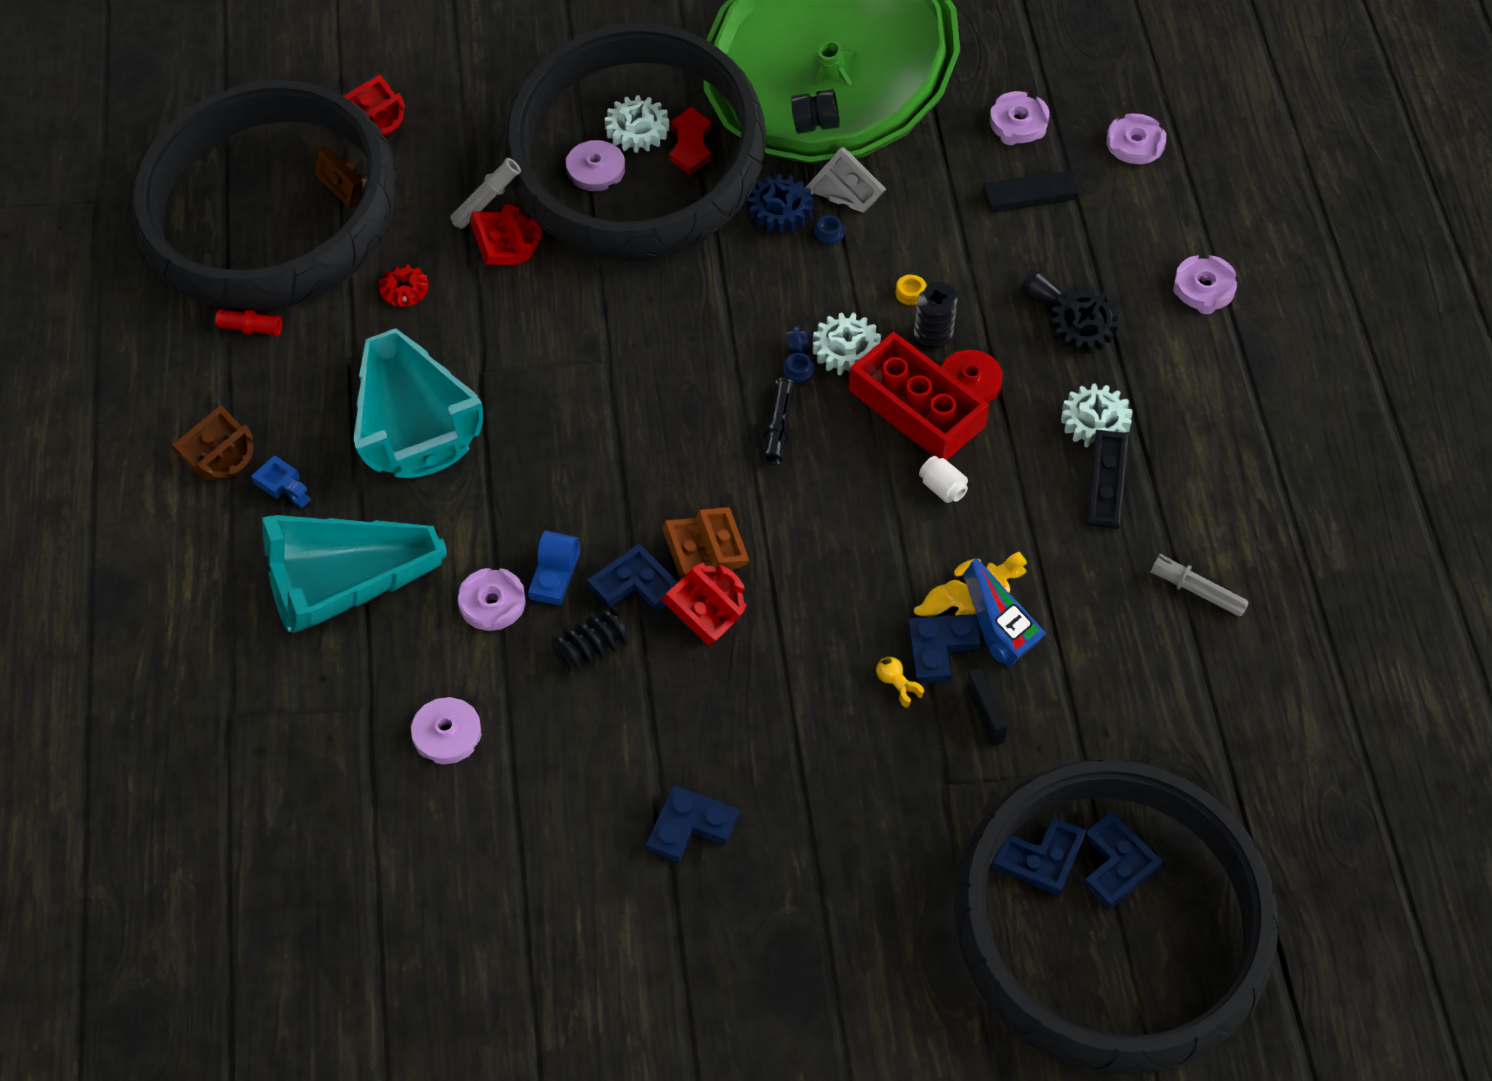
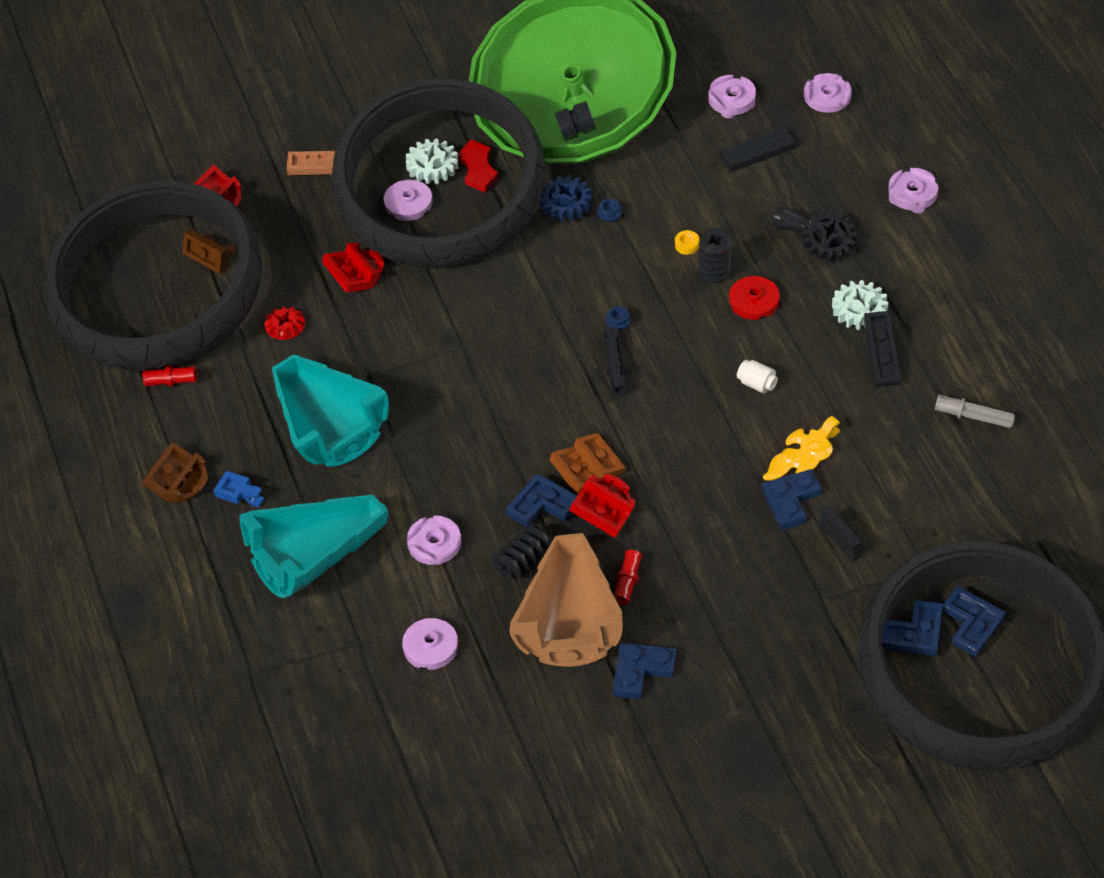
camera: 10 degrees left, 5 degrees down
light grey axle [450,158,521,229] -> none
blue plate [528,530,581,606] -> none
dark blue plate [787,325,810,354] -> none
light grey wing [804,147,886,213] -> none
light aqua gear [813,313,881,375] -> none
red brick [849,332,989,460] -> none
yellow arm [876,657,924,708] -> none
blue slope [963,558,1046,669] -> none
none -> nougat plate [287,151,336,175]
none -> medium nougat cone [510,533,623,667]
none -> red pin [613,550,642,605]

